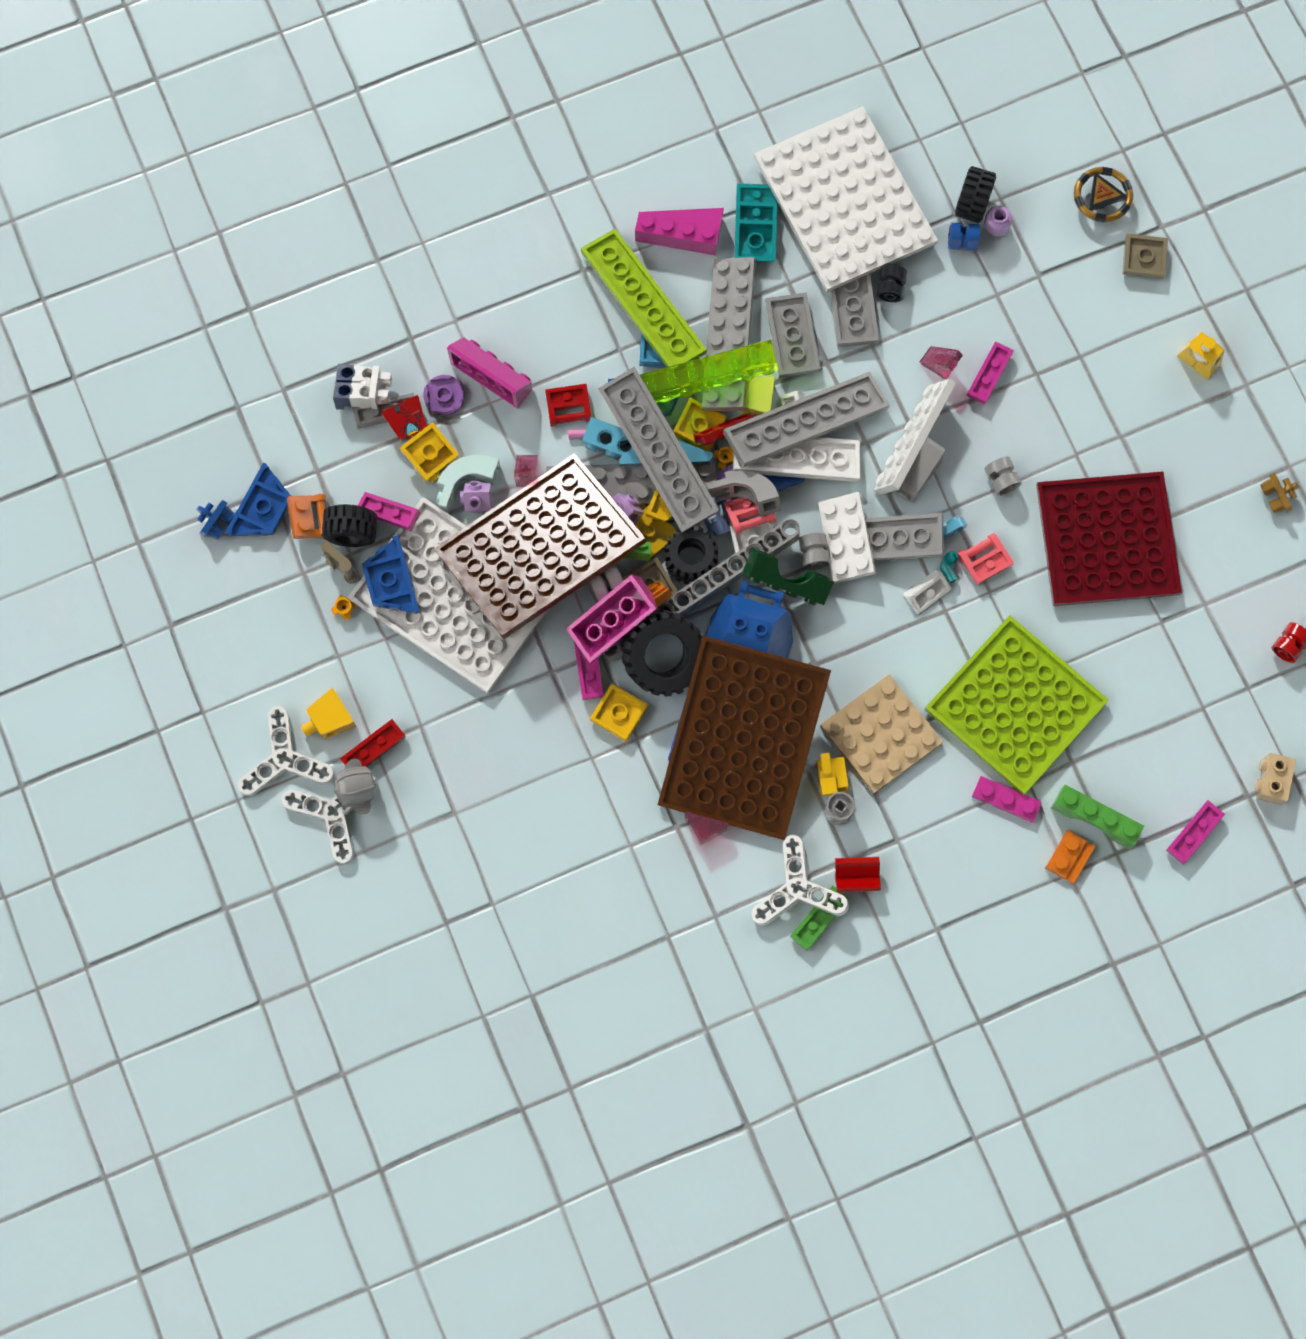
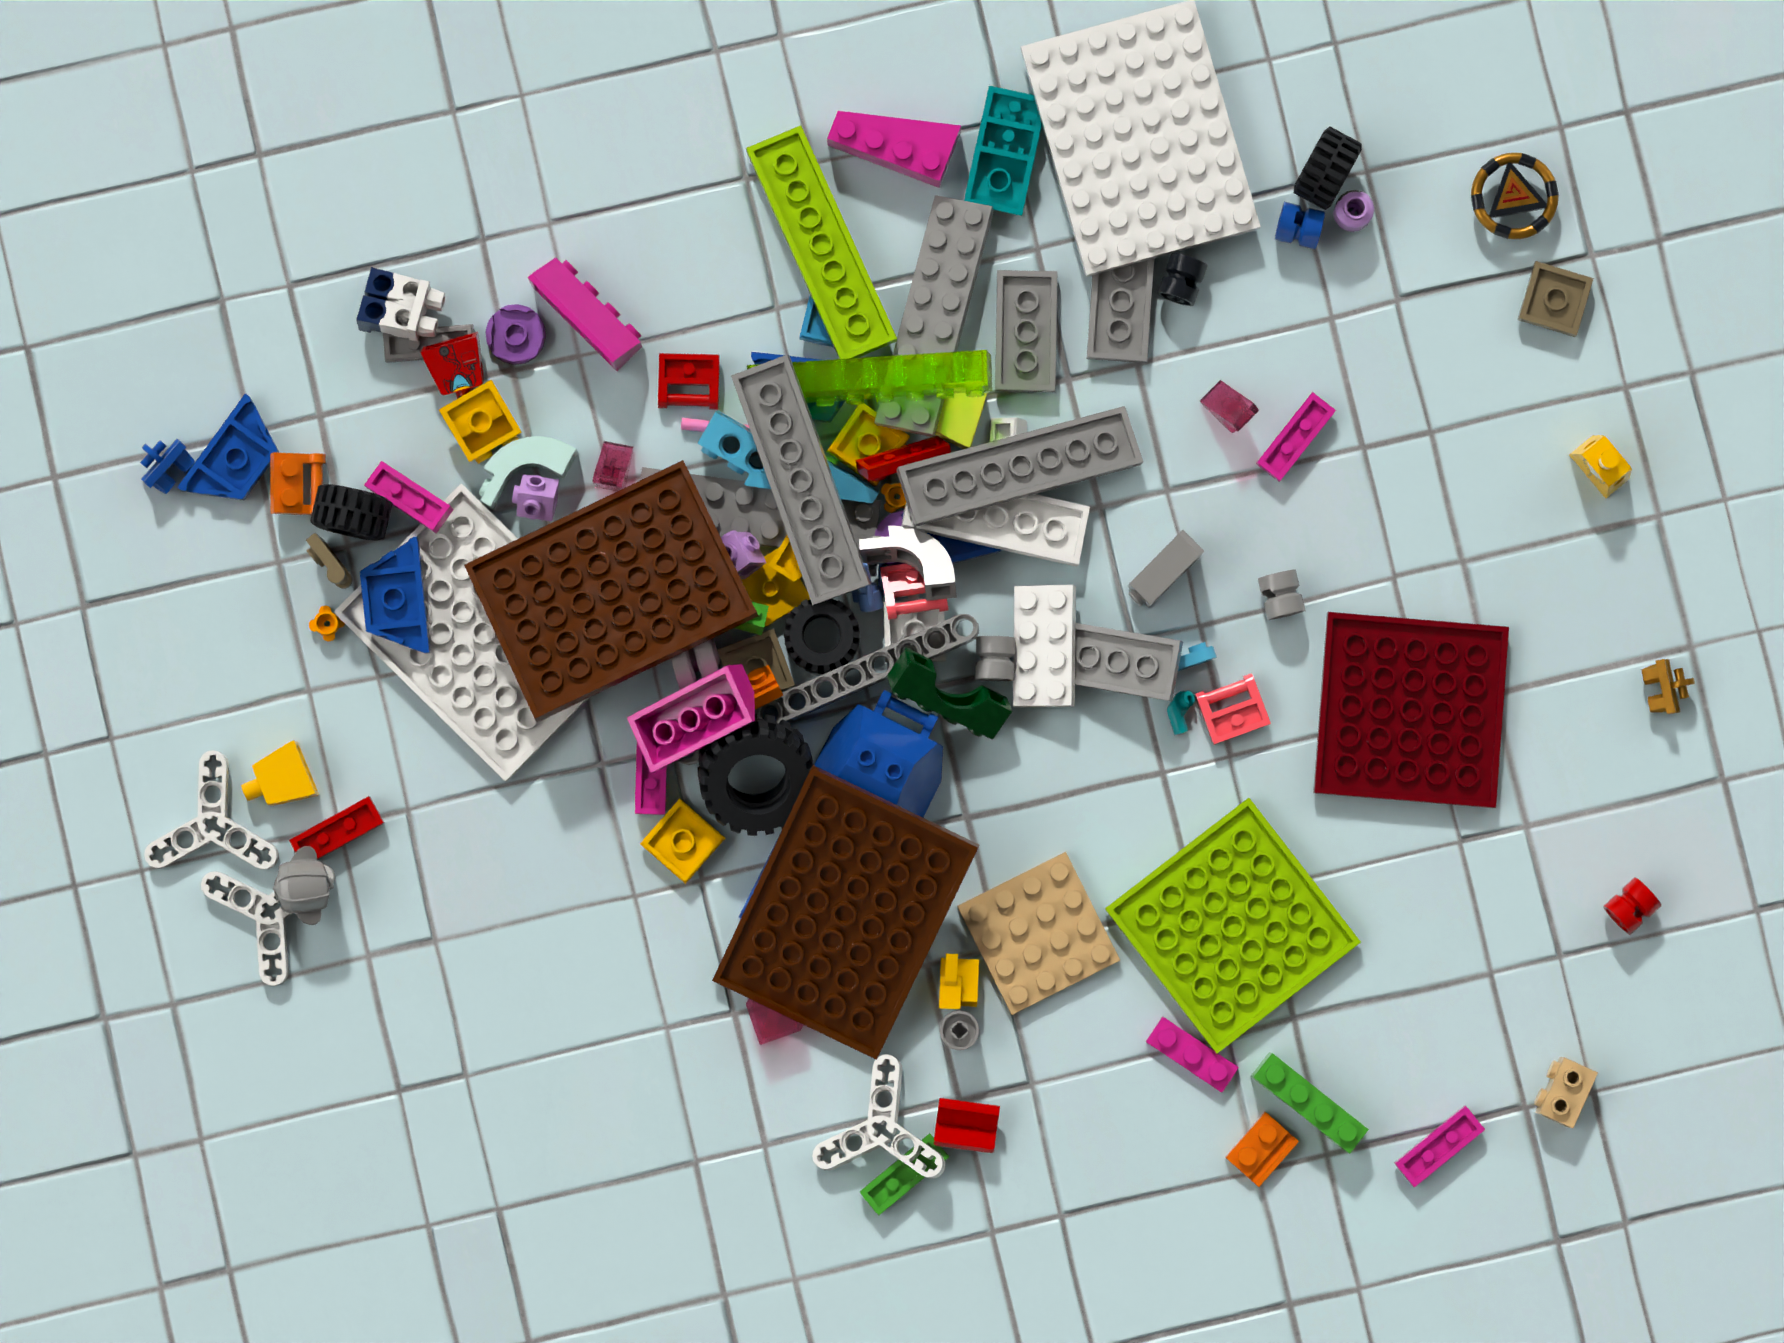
camera: 10 degrees right, 10 degrees up
white plate [874,378,956,495] -> none
white slope [903,570,952,614] -> none

